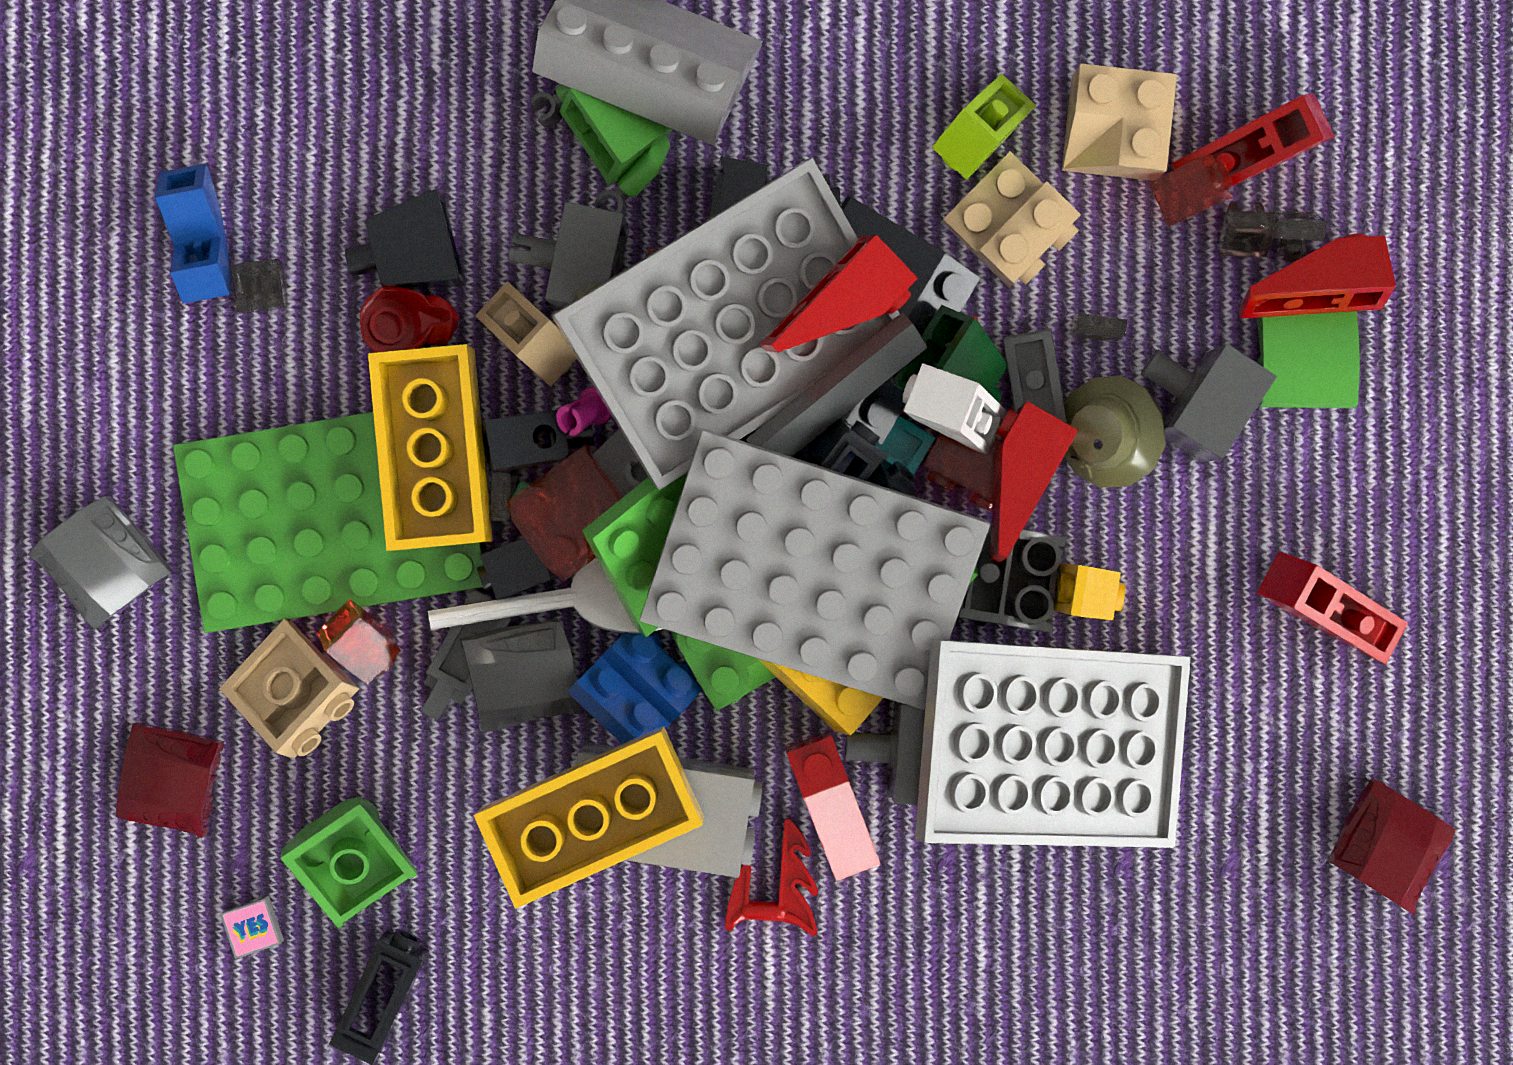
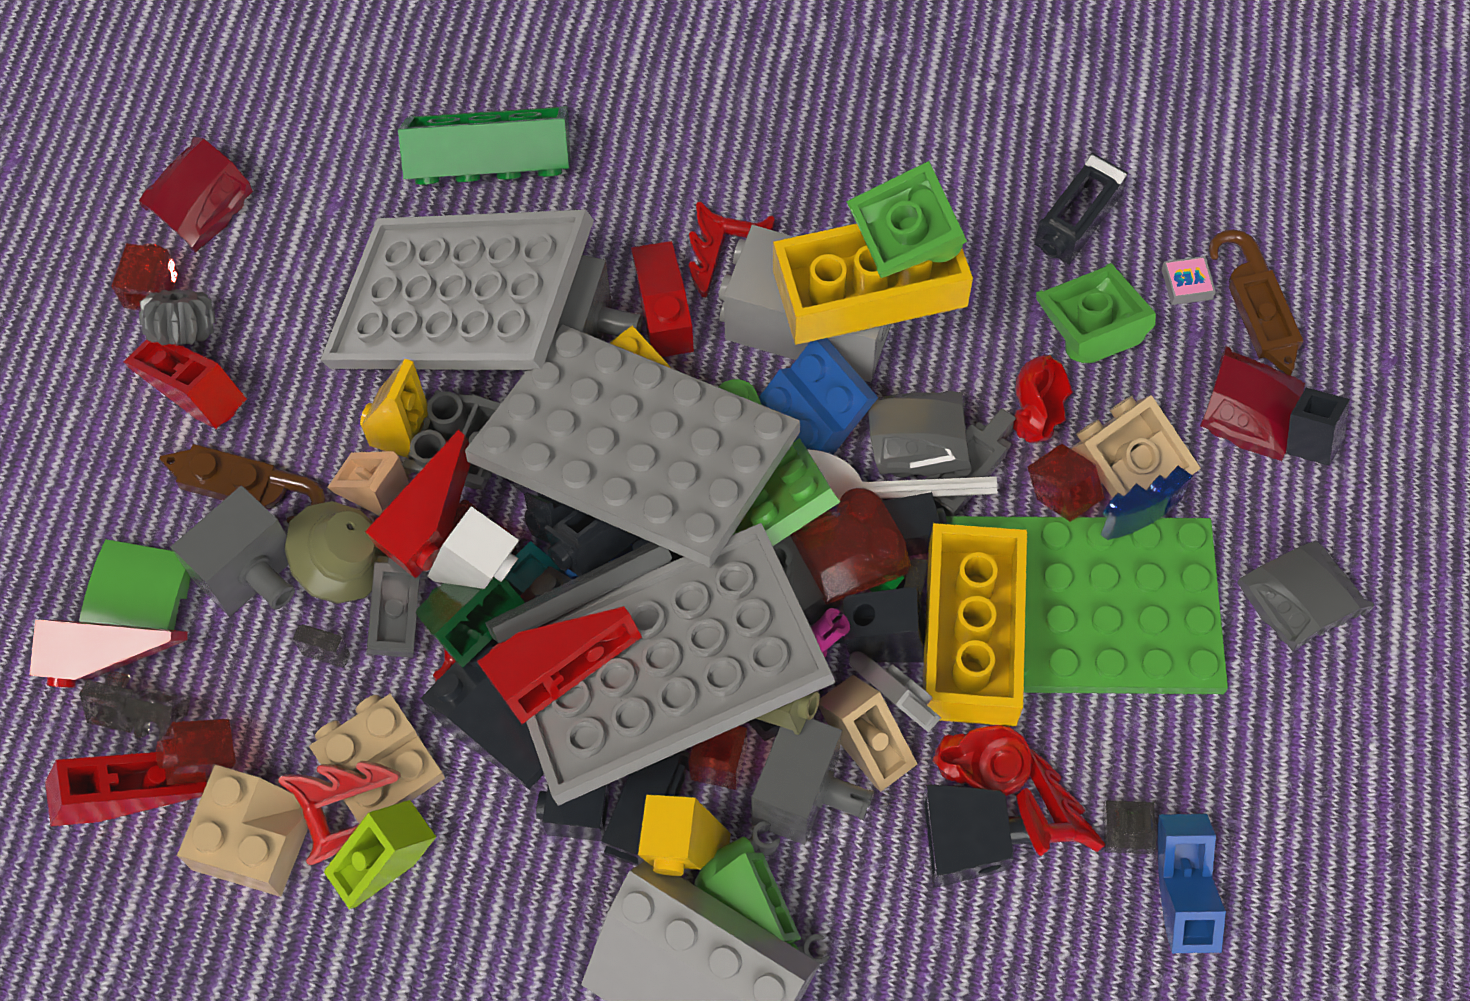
camera: 165 degrees left, 25 degrees down
none -> clear red brick [111,243,179,311]
none -> dark grey gear [139,289,215,346]
none -> reddish brown plate [159,444,325,524]
none -> red piece [278,760,401,865]
none -> light nougat slope [327,451,409,516]
none -> slope [398,106,570,185]
none -> yellow slope [638,795,731,876]
none -> bright green slope [846,161,967,278]
none -> light grey plate [849,651,941,733]
none -> red hair [1013,355,1073,443]
none -> red piece [1016,749,1105,856]
none -> clear blue slope [1100,465,1193,540]
none -> reddish brown plate [1209,229,1303,375]
none -> black brick [1286,387,1350,466]

